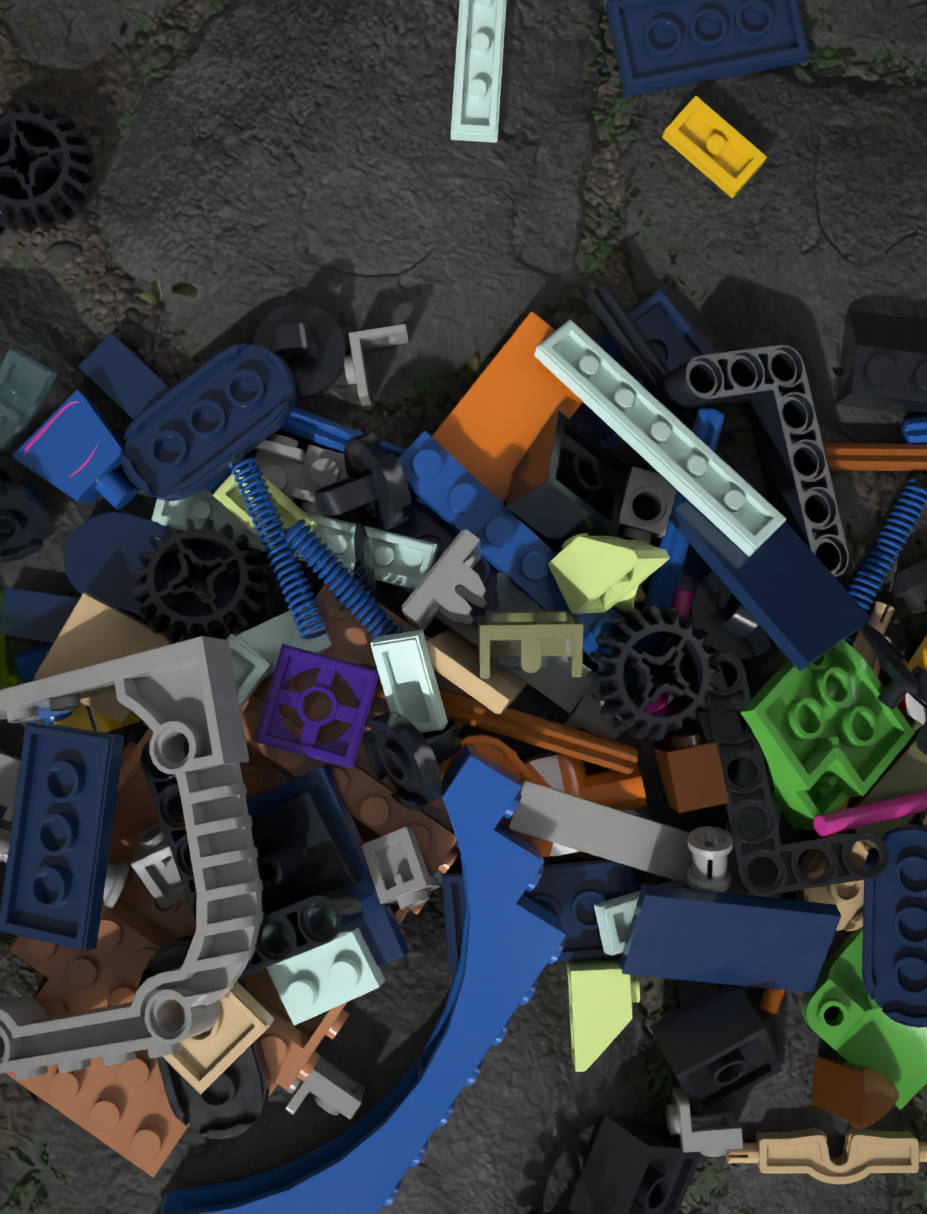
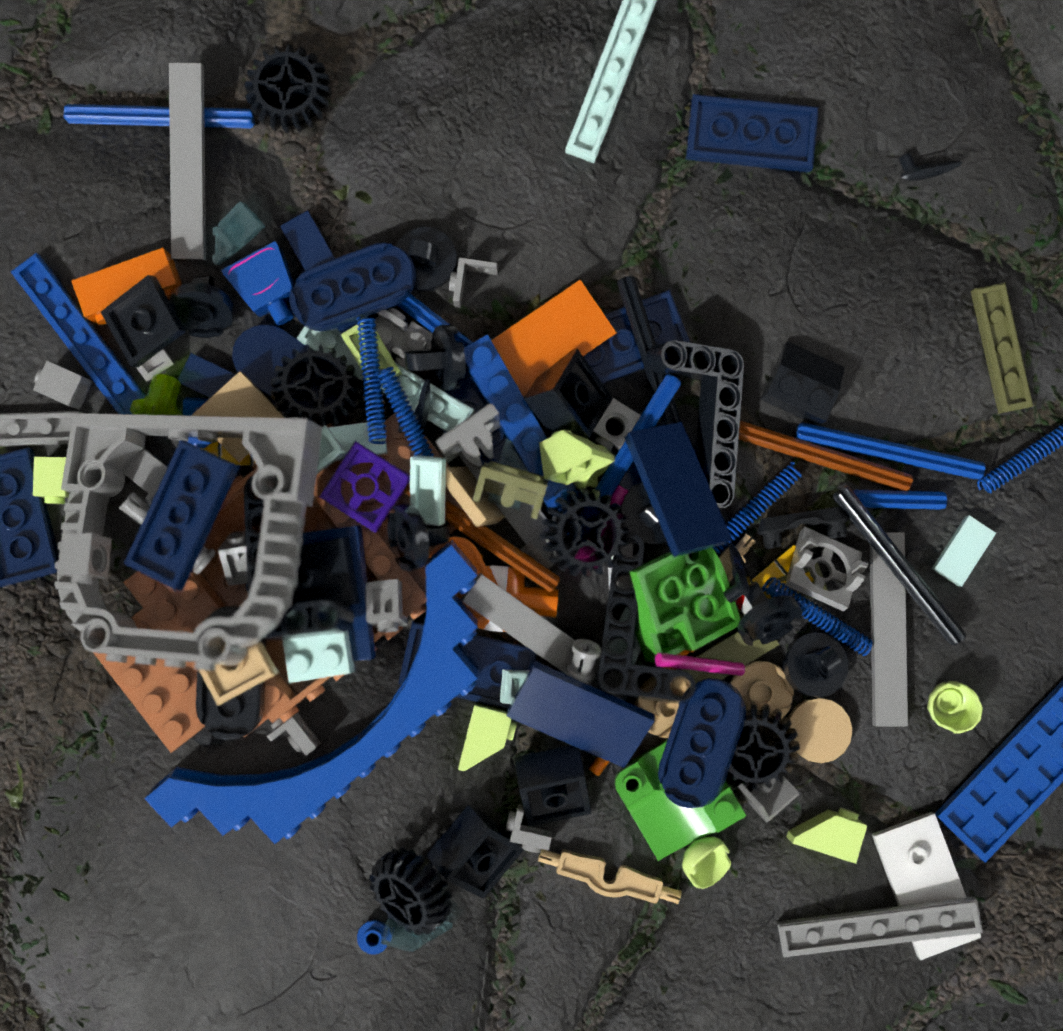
camera: 10 degrees right, 0 degrees up
light aqua tile [534,319,786,557] -> none
reddish brown brick [652,731,729,813] -> none
yellow plate [662,96,767,199] -> none
reddish brown tile [811,1055,899,1130] -> none

